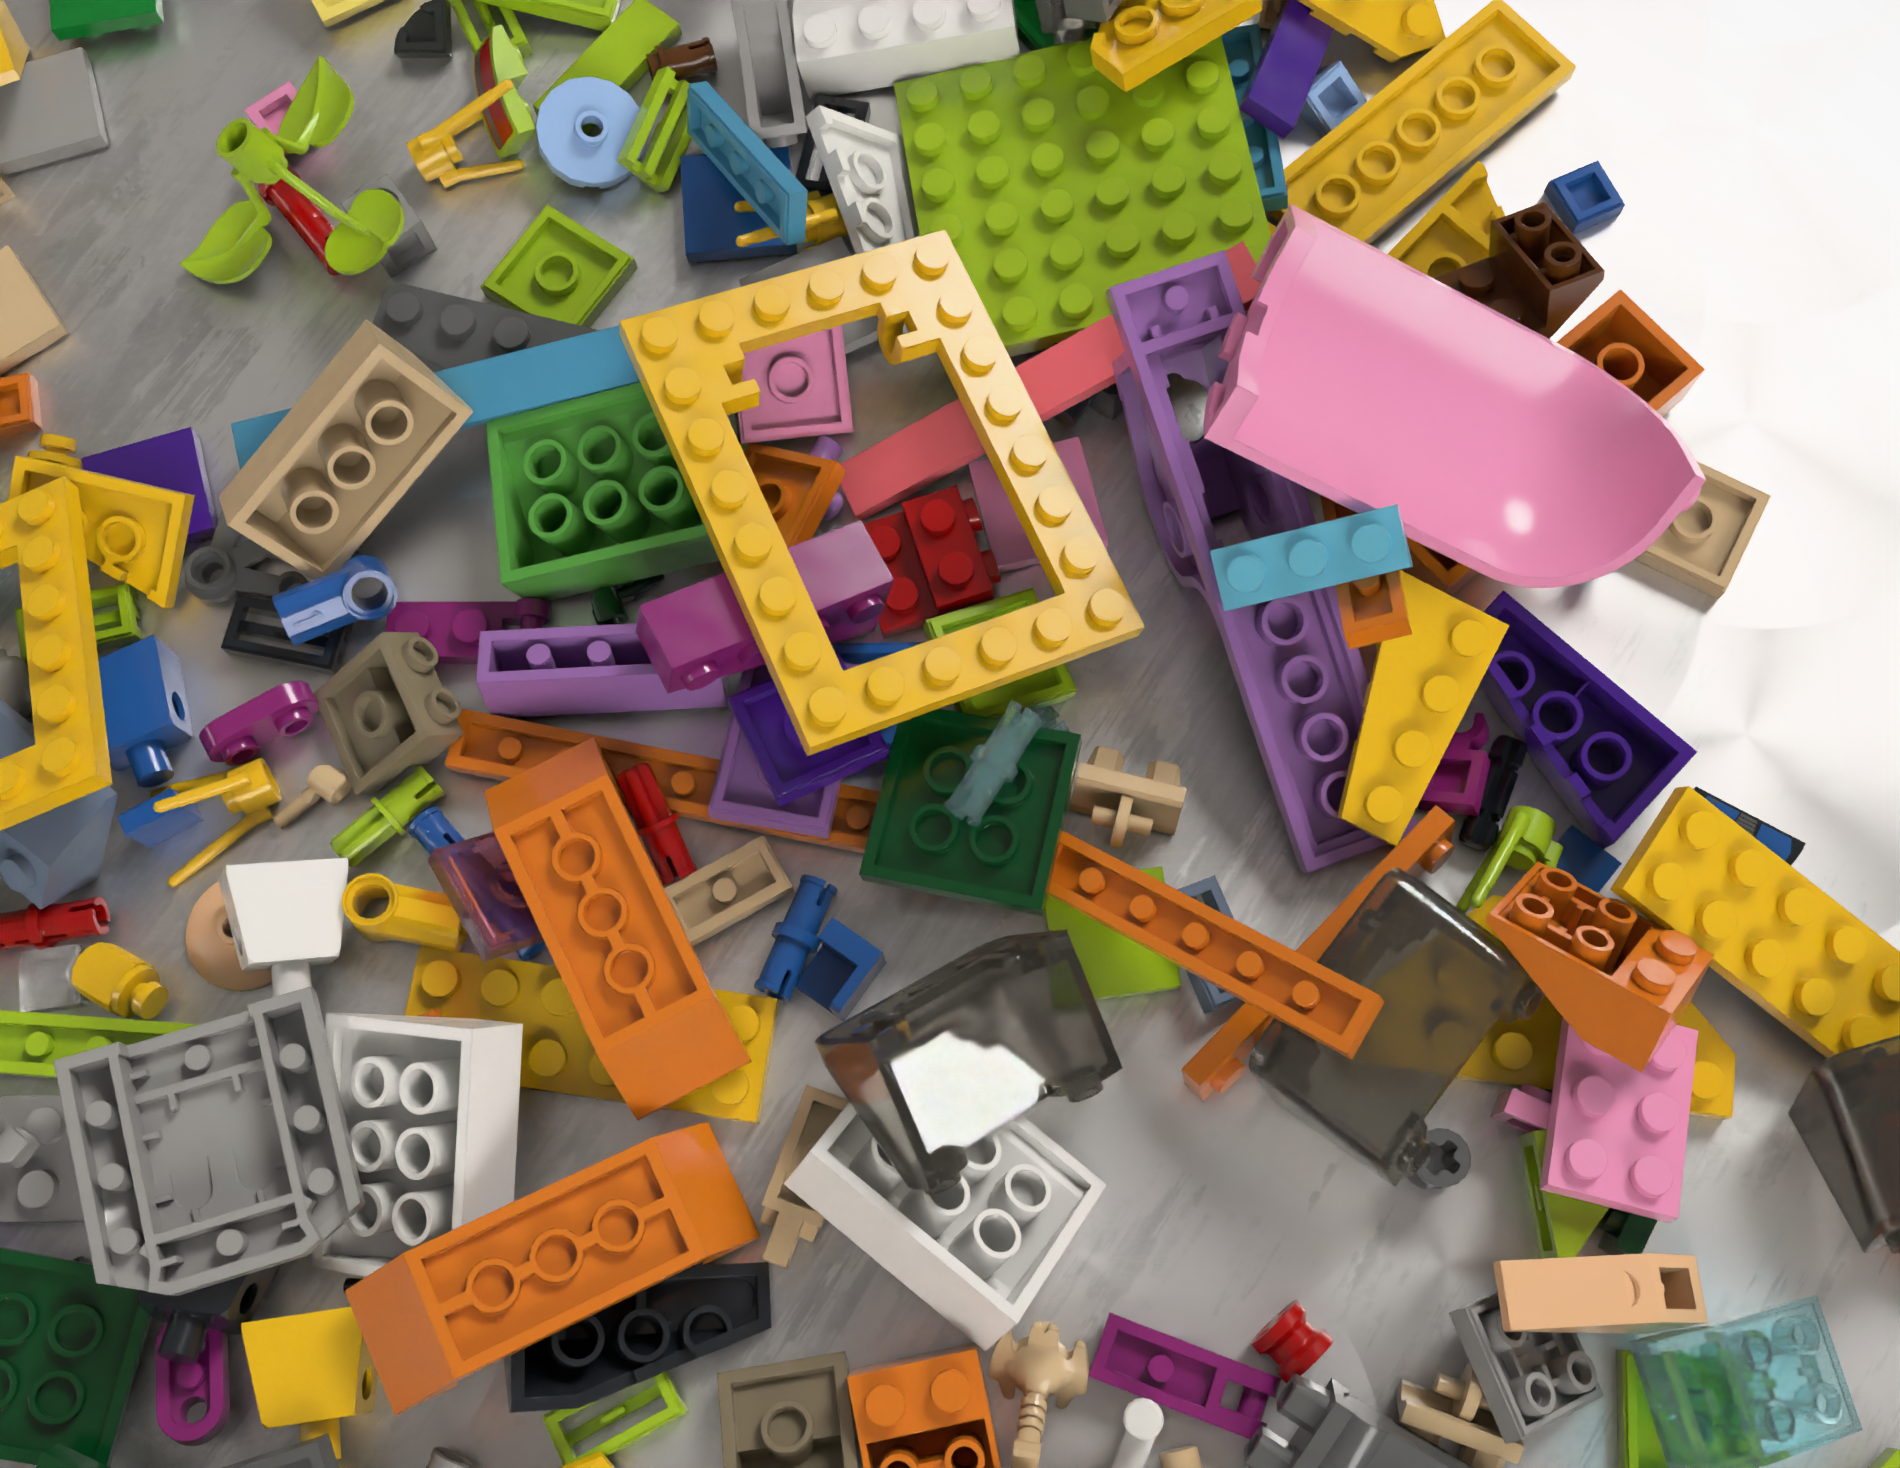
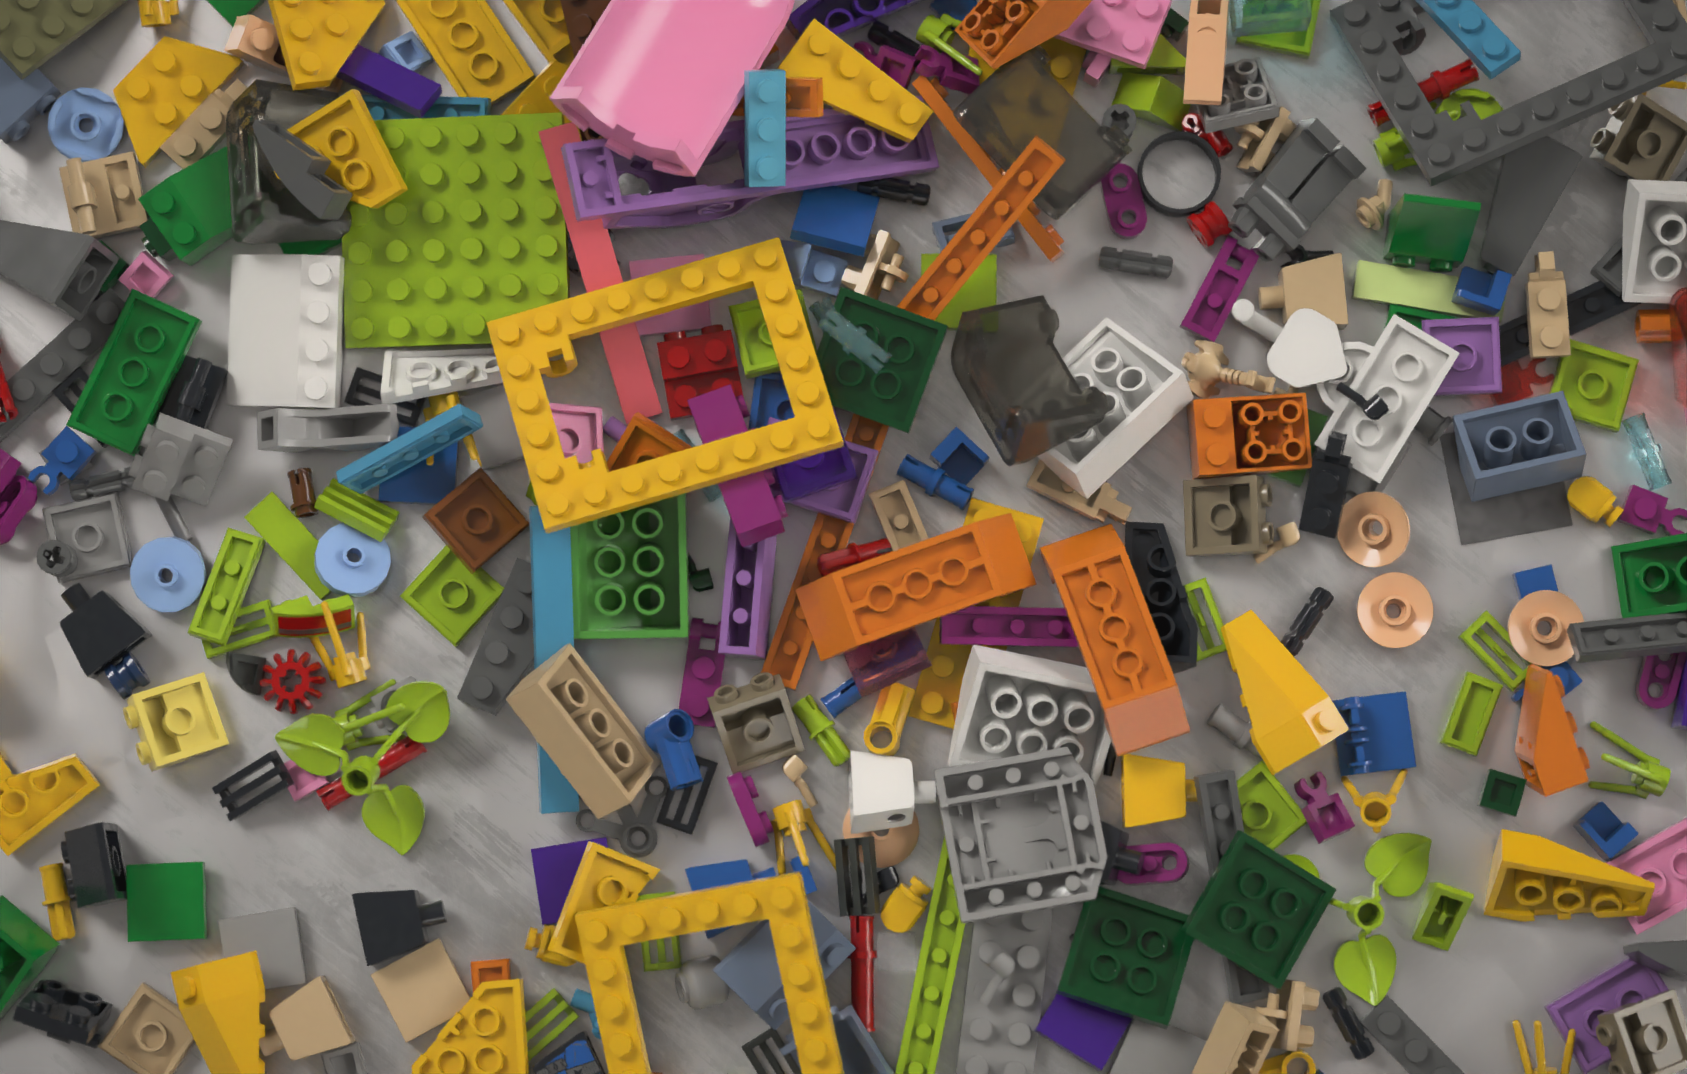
camera: 90 degrees left, 10 degrees up
none -> black tile [212,750,295,821]
none -> red gear [260,649,326,714]
none -> lime plant [333,679,406,751]
none -> black torso [352,890,447,966]
none -> dark orange tile [422,467,530,574]
none -> light blue slope [780,240,848,298]
none -> blue tile [790,186,880,257]
none -> pearl dark grey tile [834,836,881,917]
none -> black hand [852,866,900,905]
none -> black axle [857,178,931,206]
none -> magenta plate [915,45,980,96]
none -> magenta plate [939,606,1079,647]
none -> dark grey axle [1098,246,1173,278]
none -> magenta plate [1100,164,1147,239]
none -> lime slope [1111,72,1191,132]
none -> black tyre [1137,132,1221,217]
none -> red arm [1181,113,1233,157]

